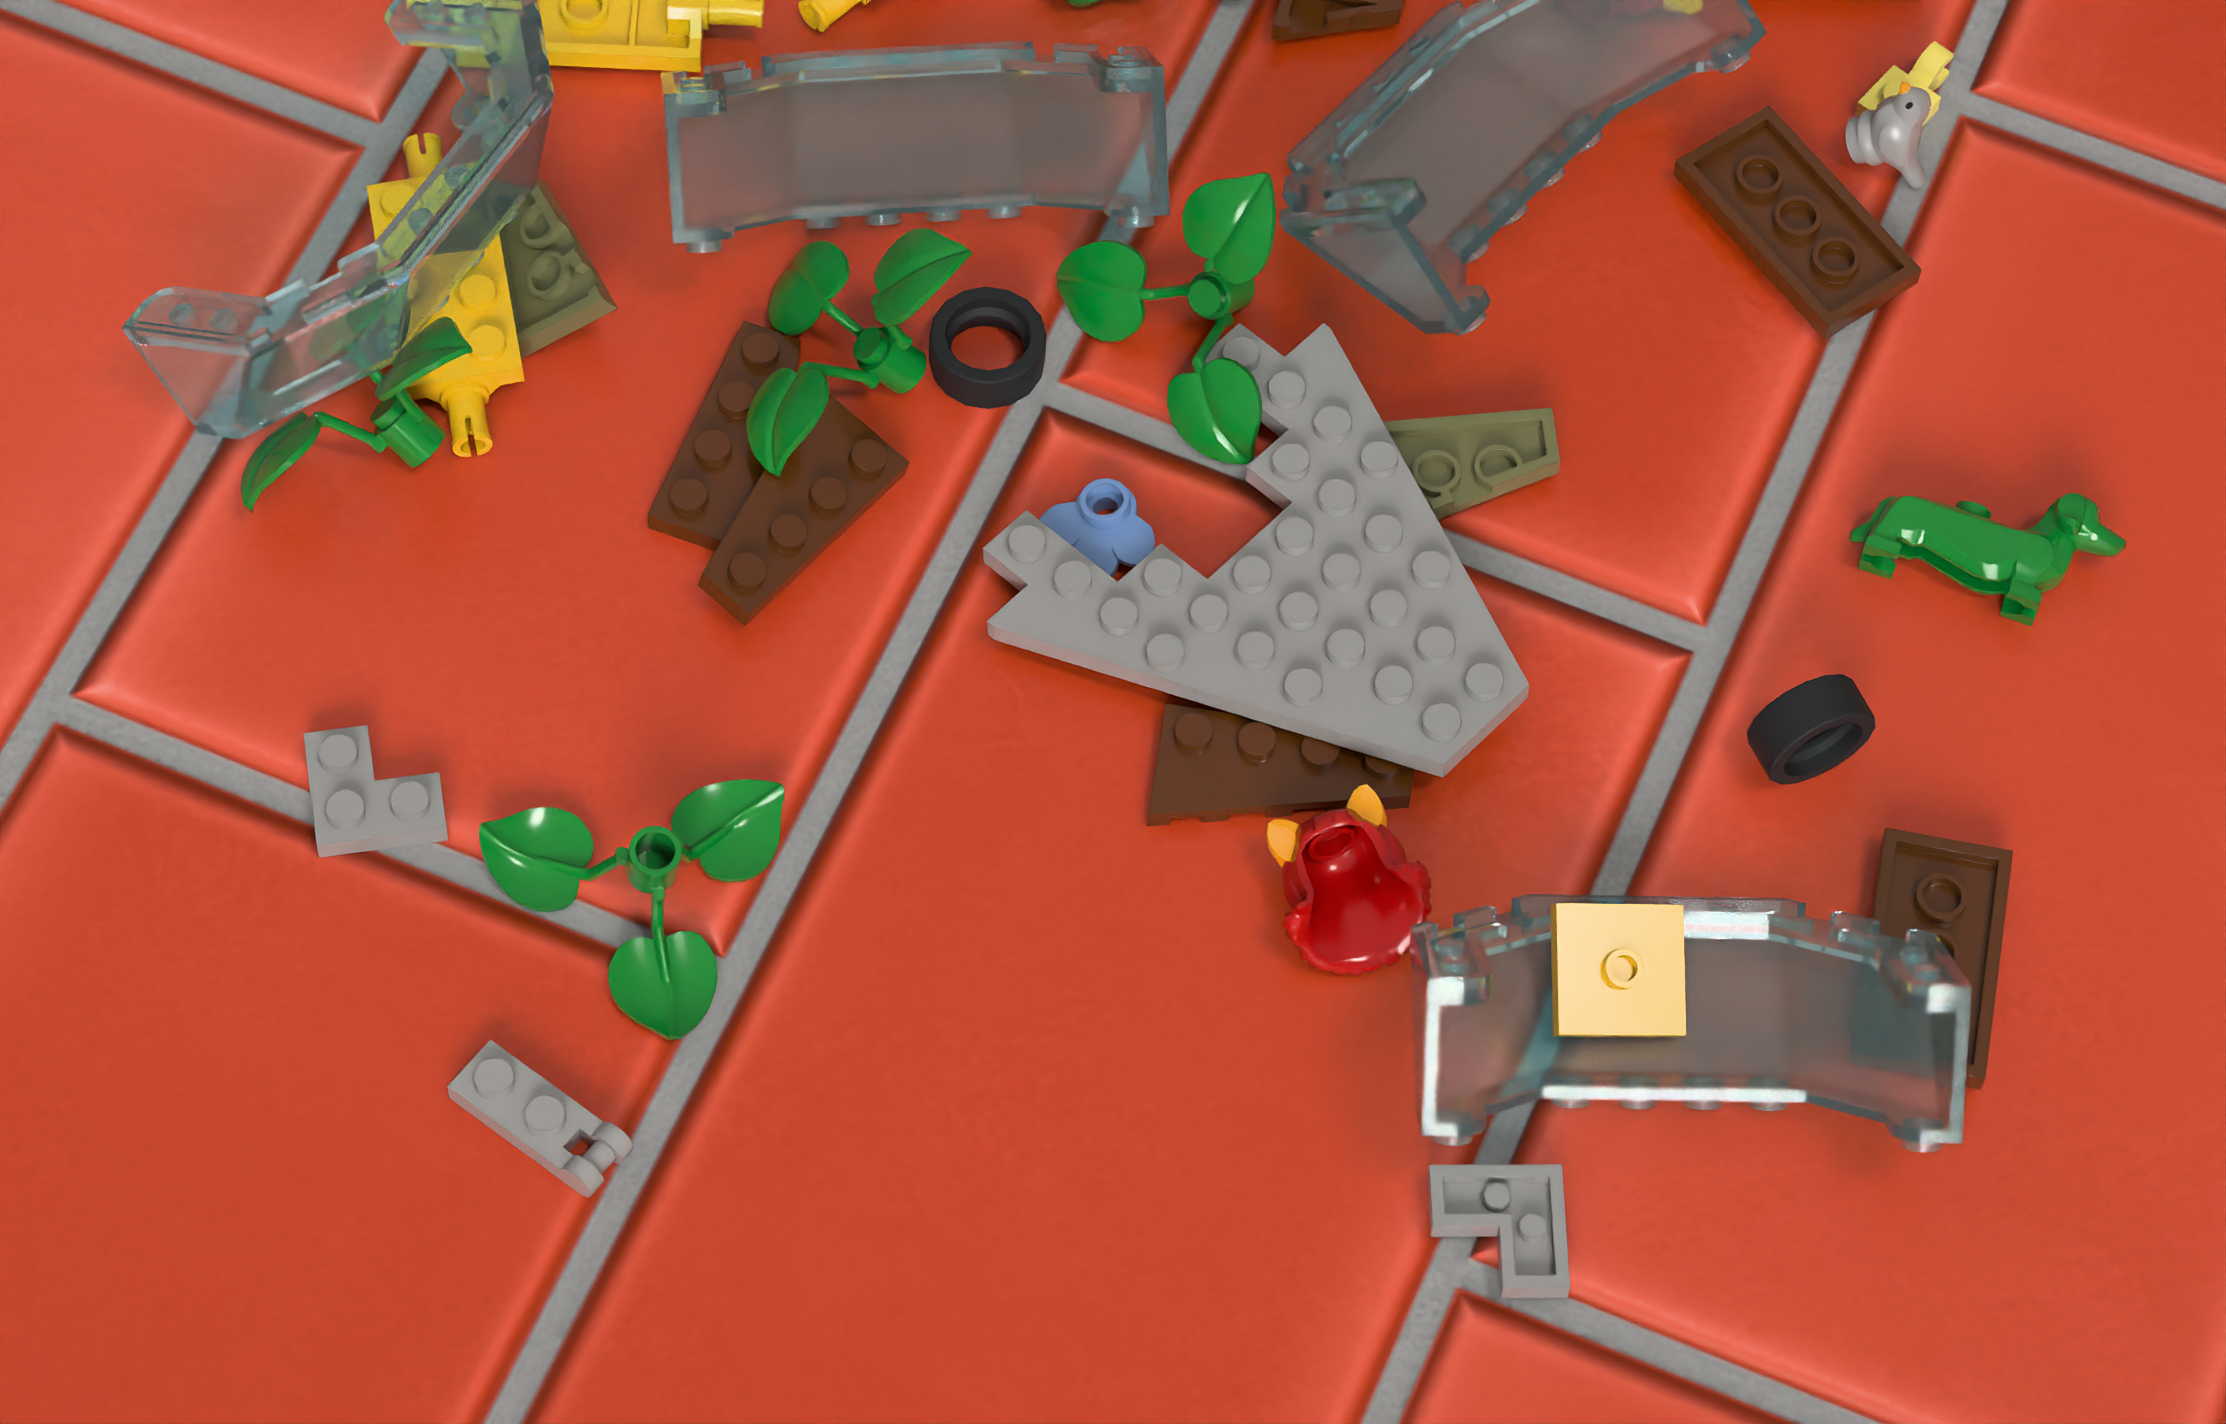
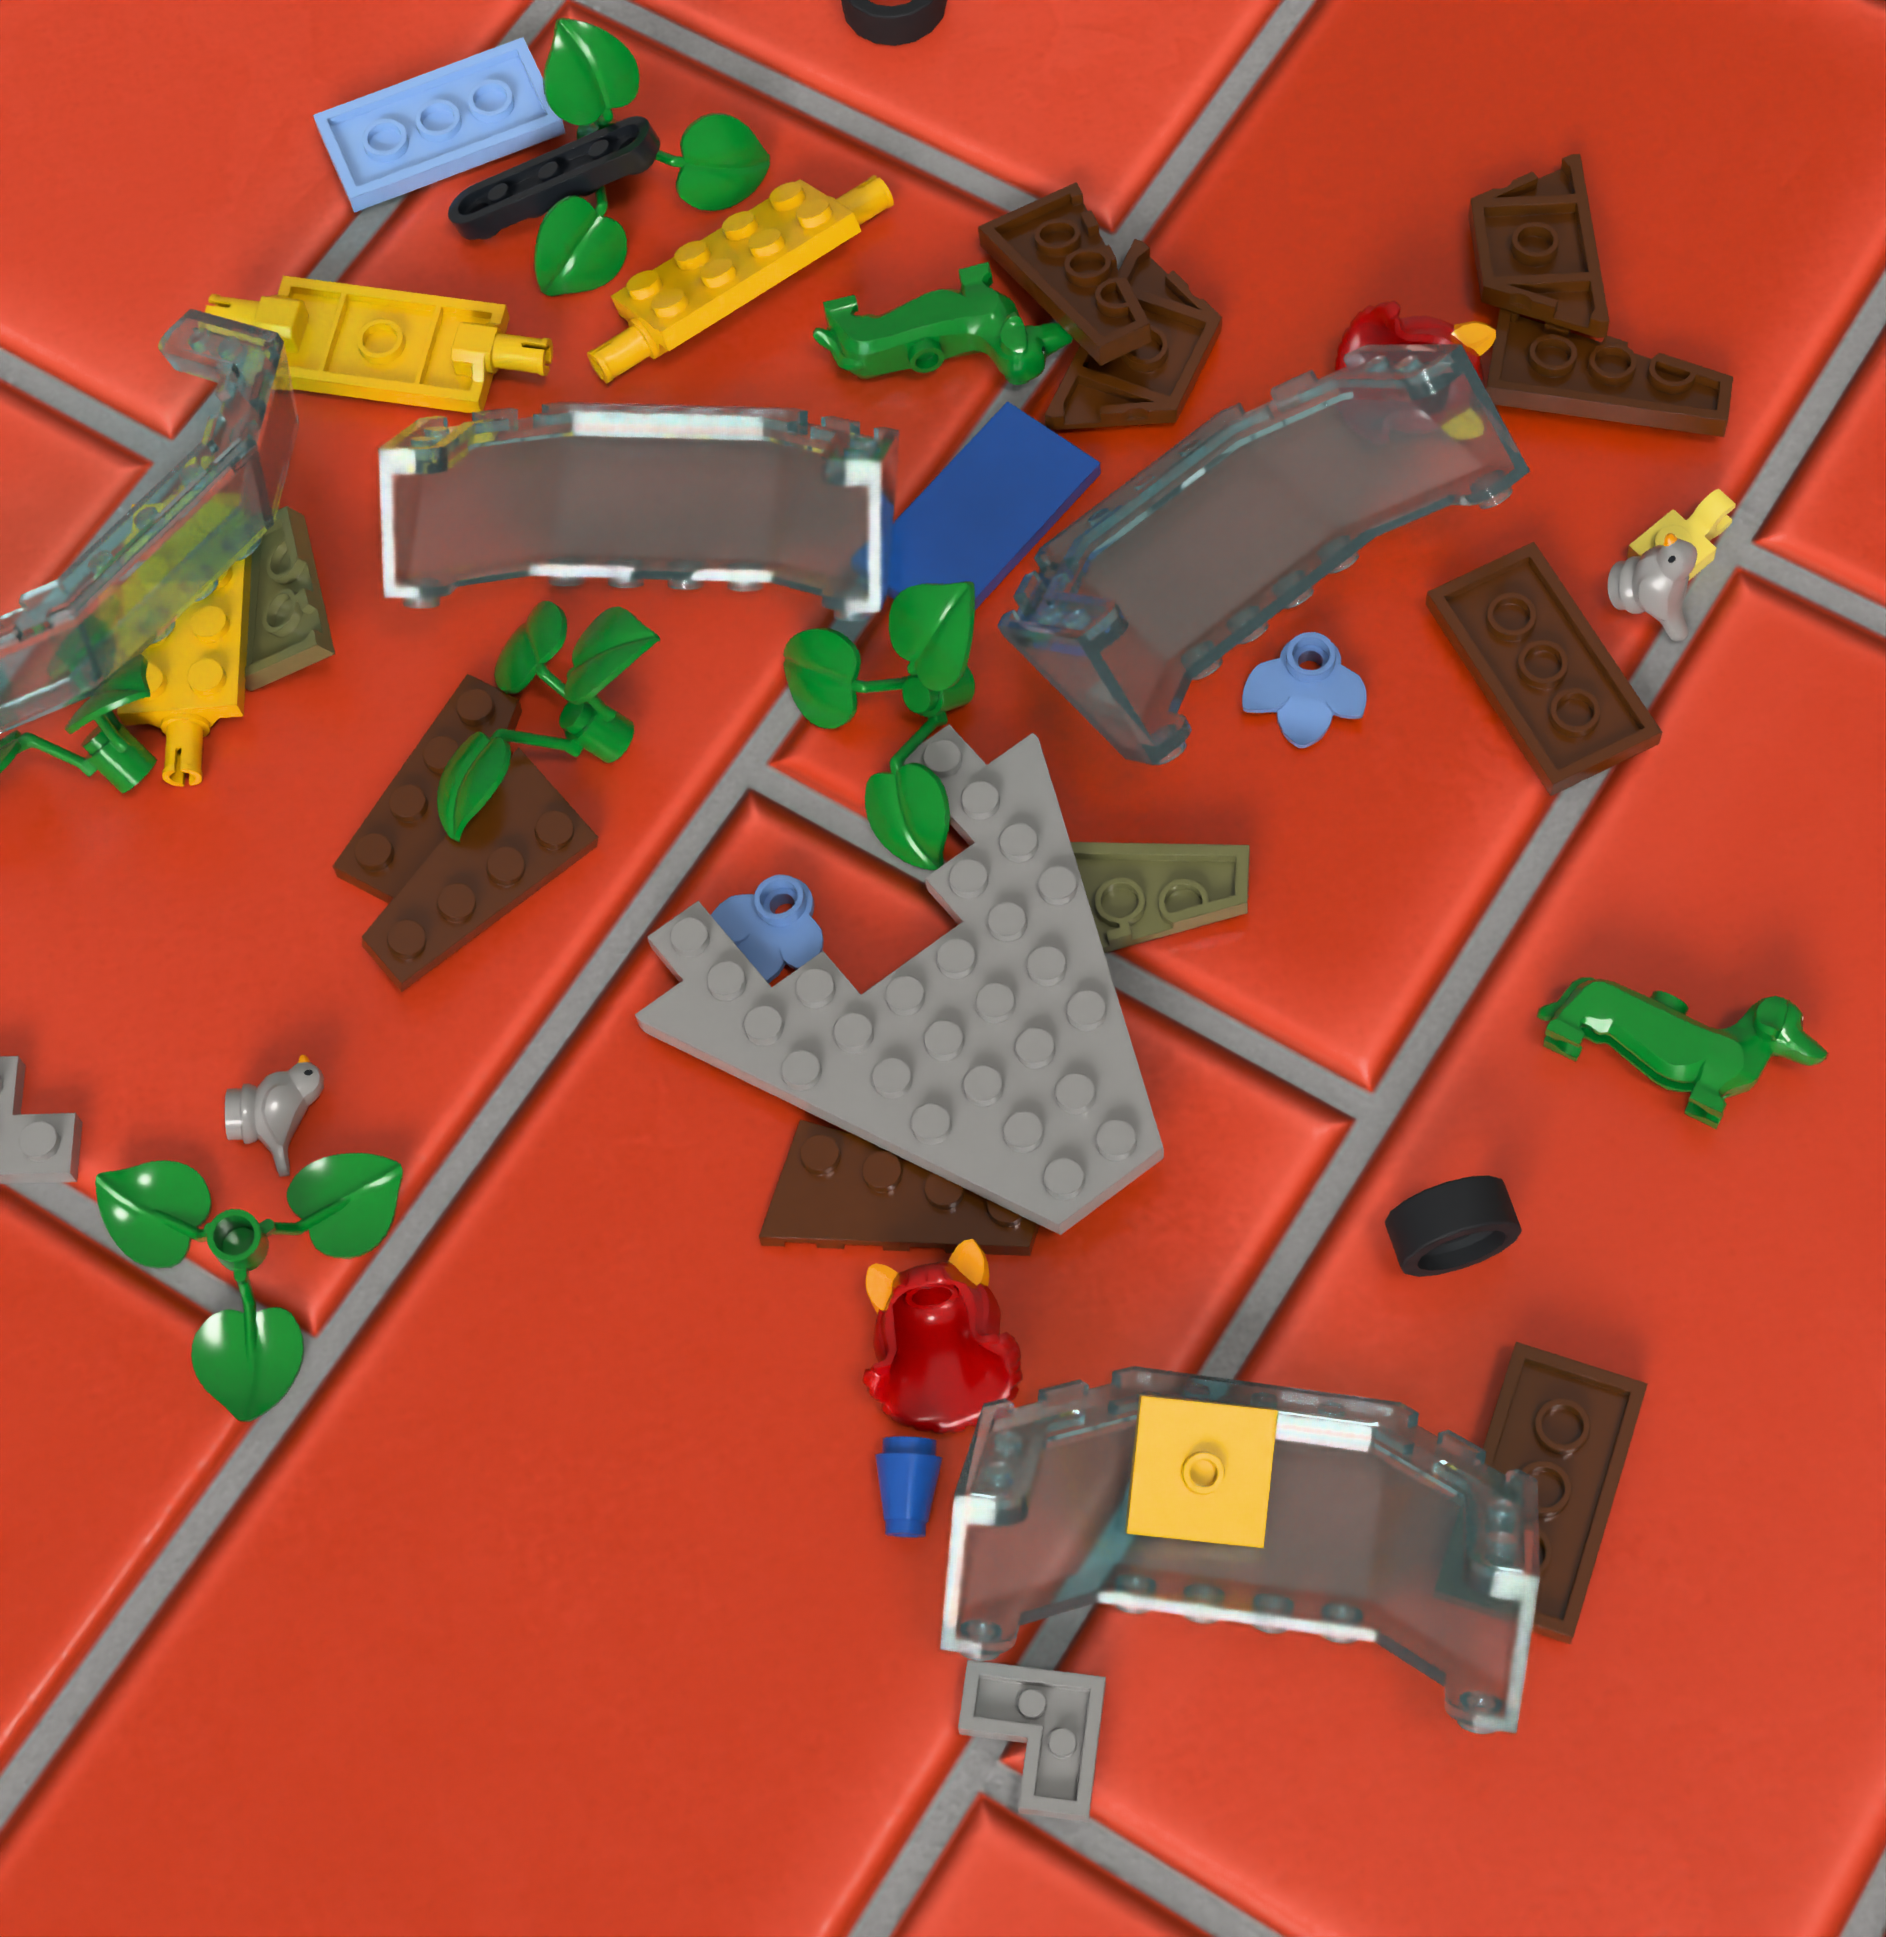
camera: 20 degrees right, 5 degrees up
light grey plate [447,1040,634,1197] -> none
black tyre [929,287,1047,409] -> none
none -> light grey animal [225,1055,324,1177]
none -> blue tile [856,401,1101,610]
none -> blue cone [875,1436,943,1538]
none -> medium blue plate [1242,632,1367,748]

